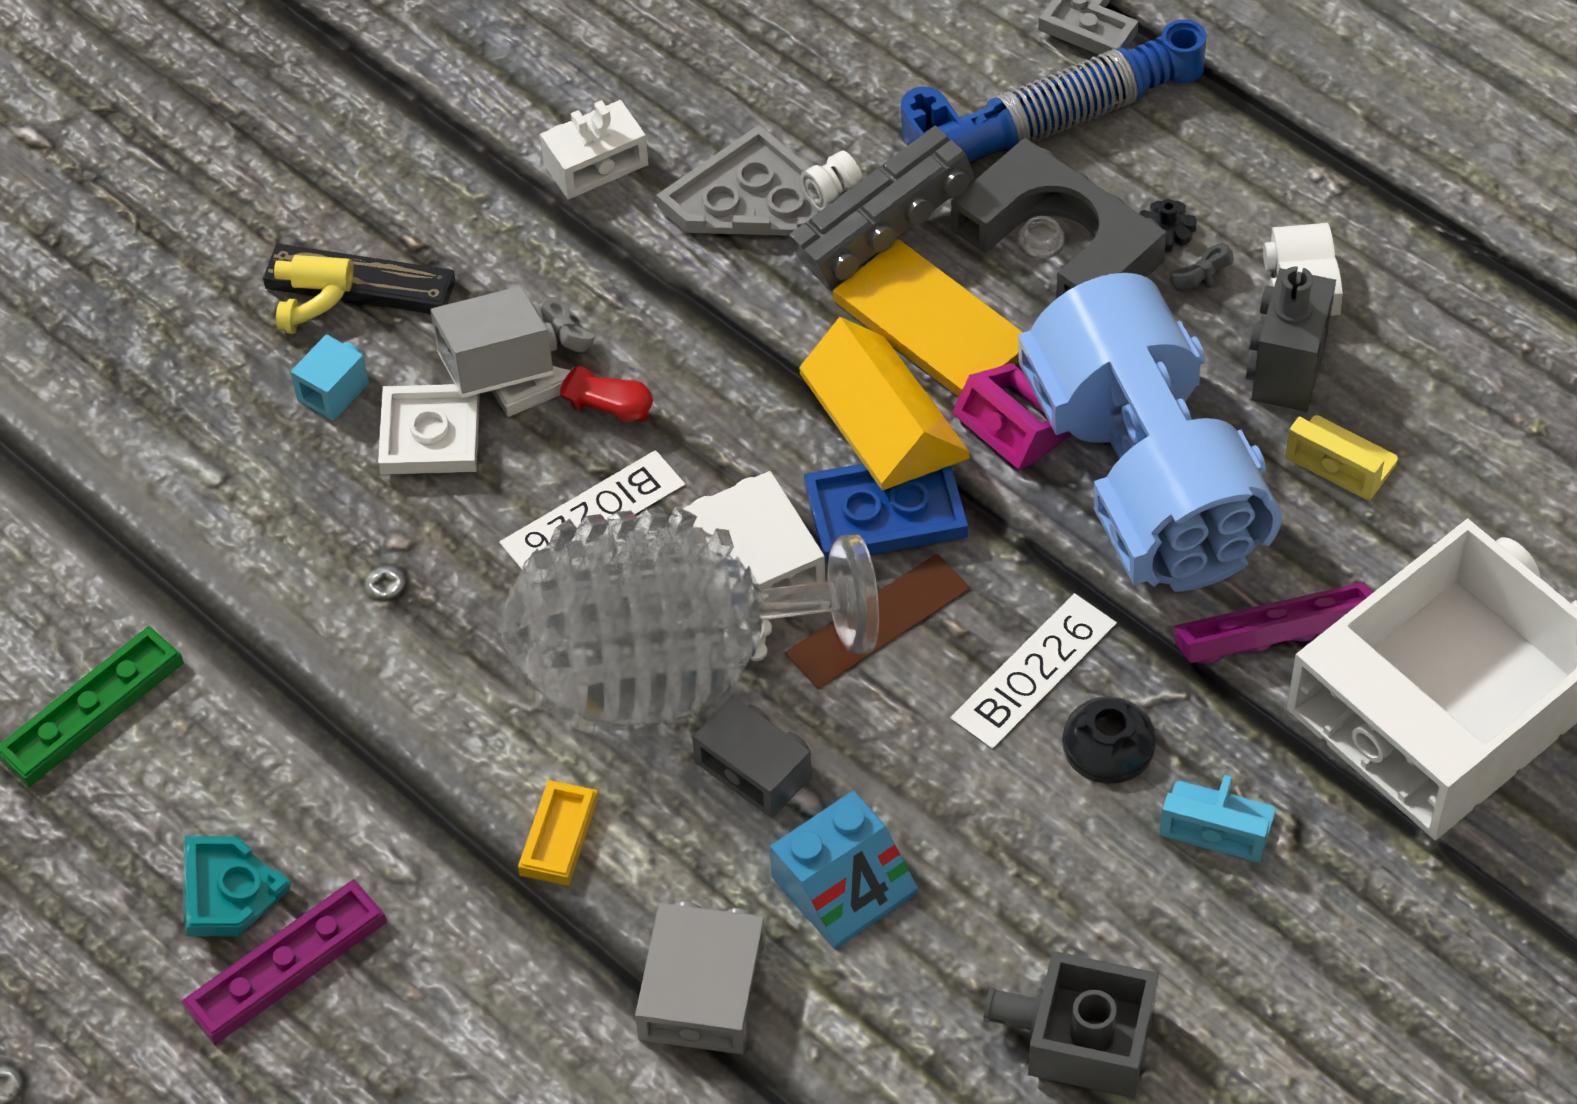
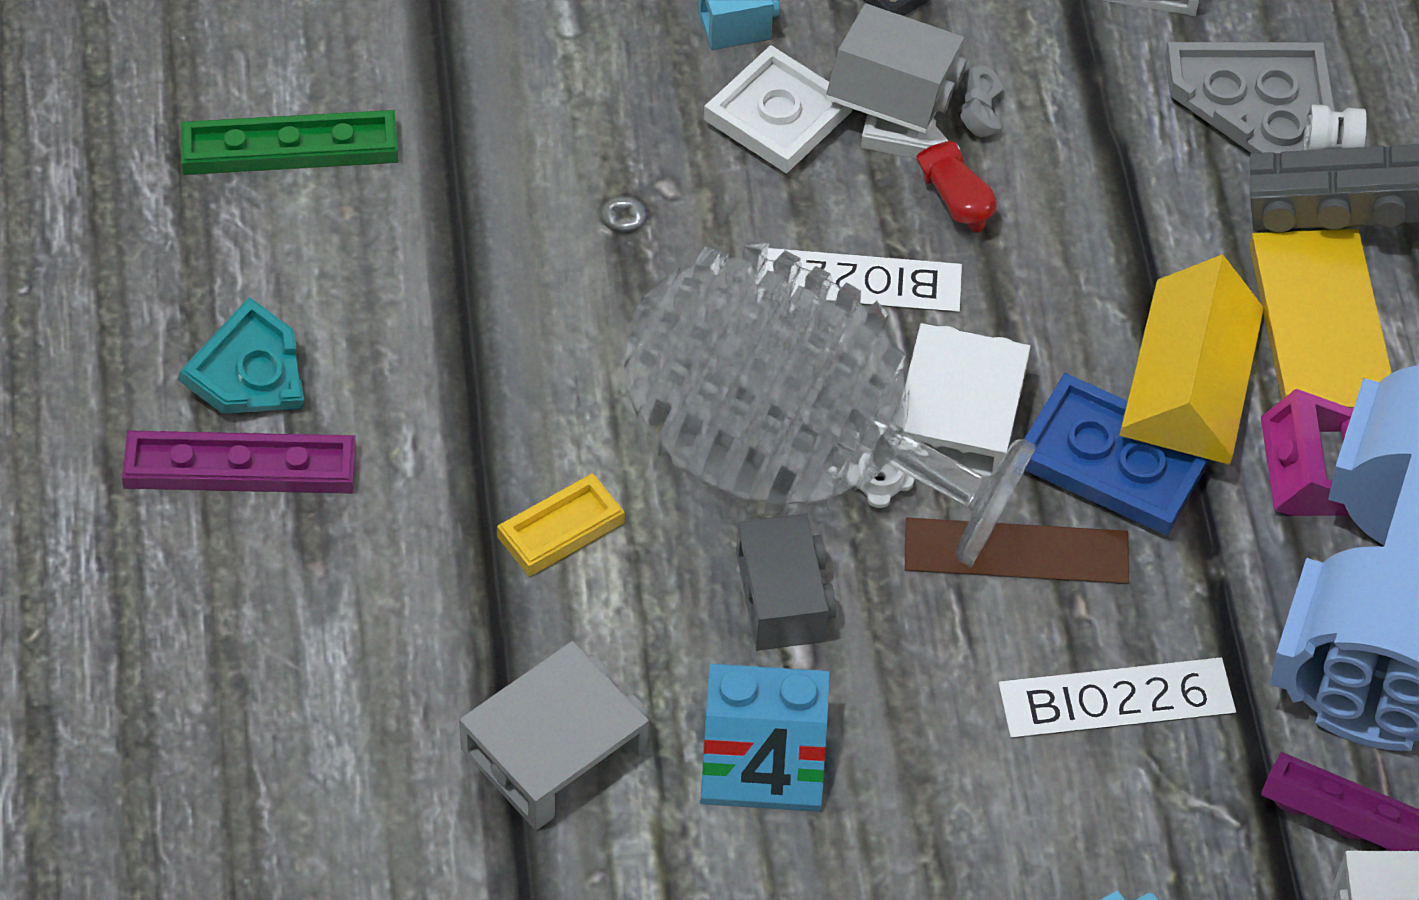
camera: 35 degrees right, 0 degrees up
black piece [1062,696,1156,784] -> none

